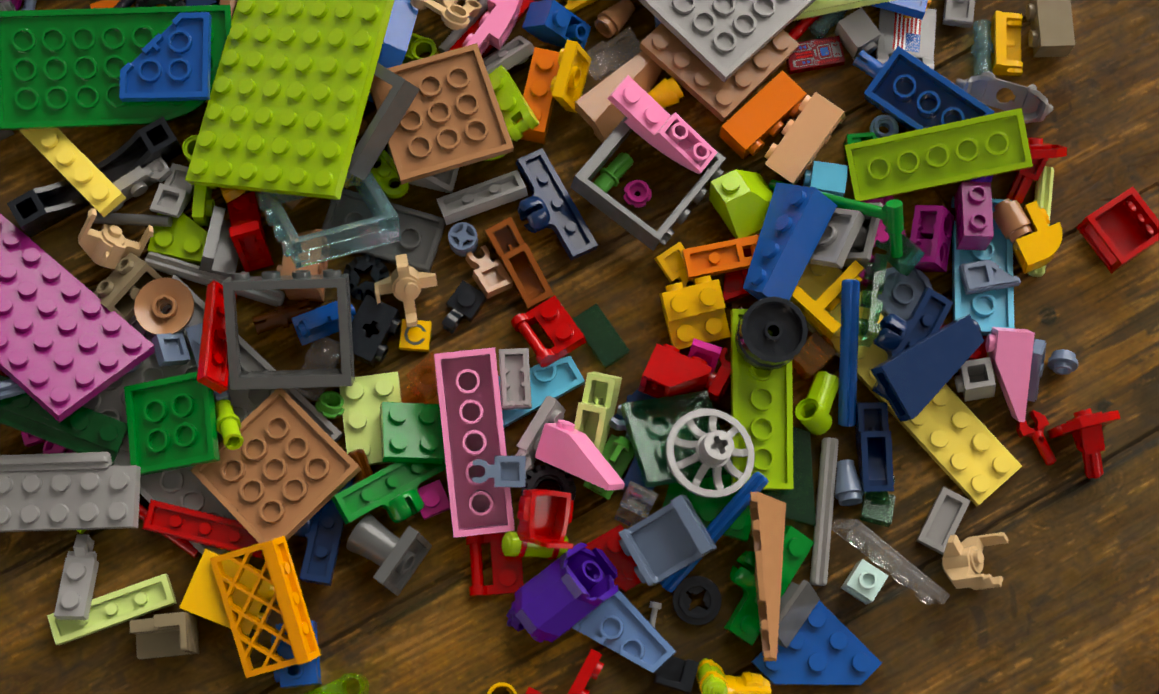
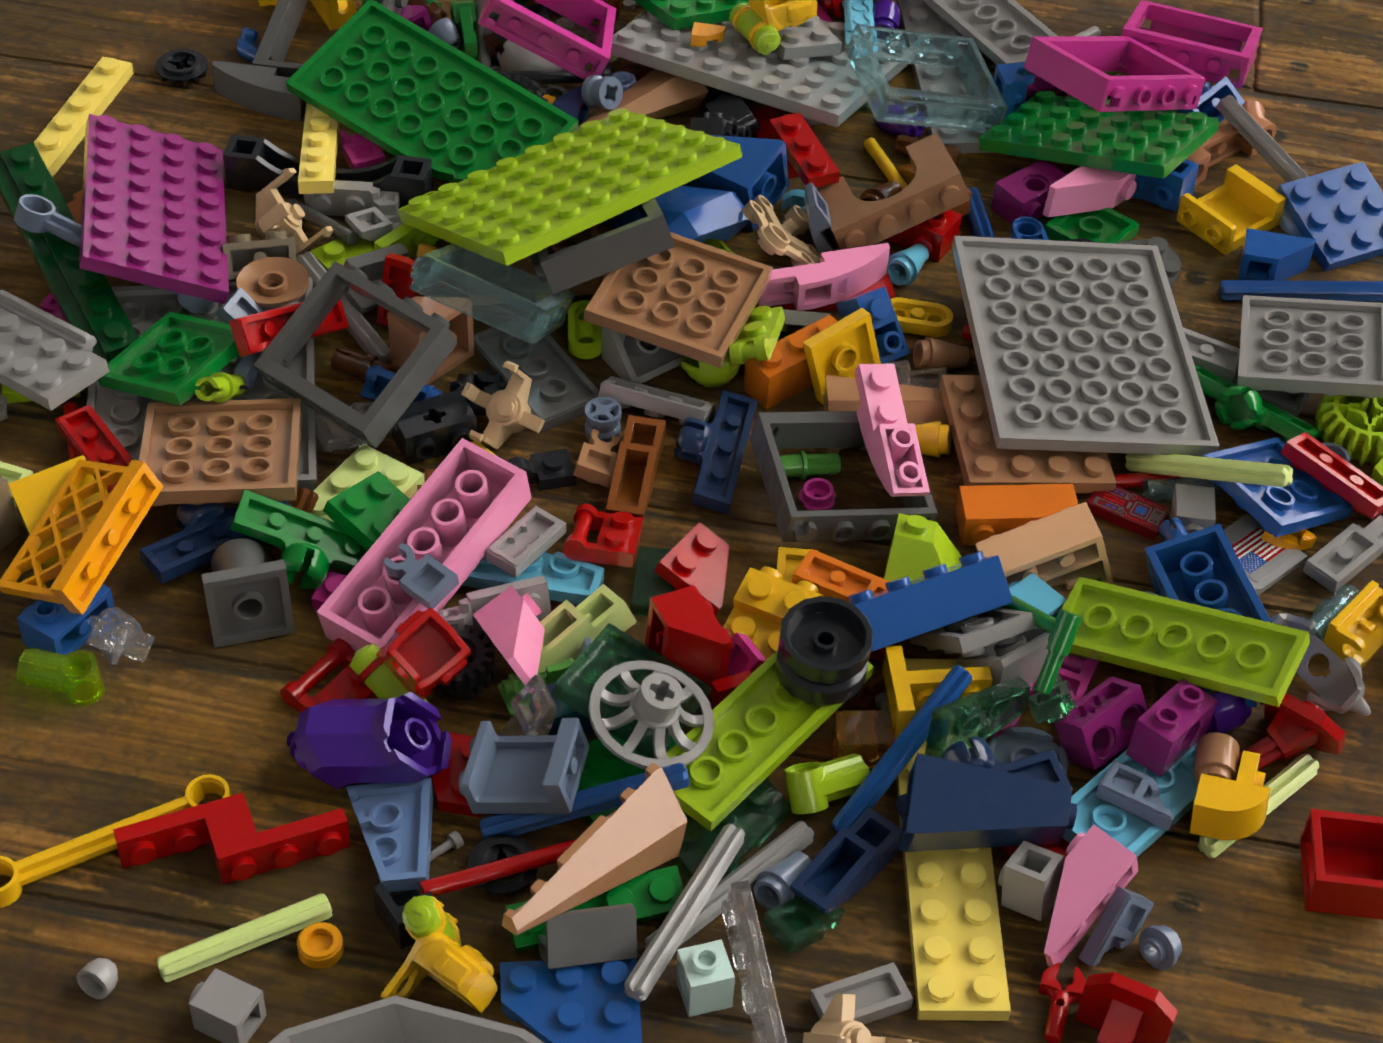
camera: 40 degrees right, 30 degrees down
blue plate [119,12,211,102] -> none
bright green plate [315,391,345,419] -> none
none -> clear piece [86,607,155,665]
none -> dark pink plate [340,129,386,169]
none -> red bar [420,838,578,896]
none -> light grey axle [624,824,745,1002]
none -> wing [654,522,730,616]

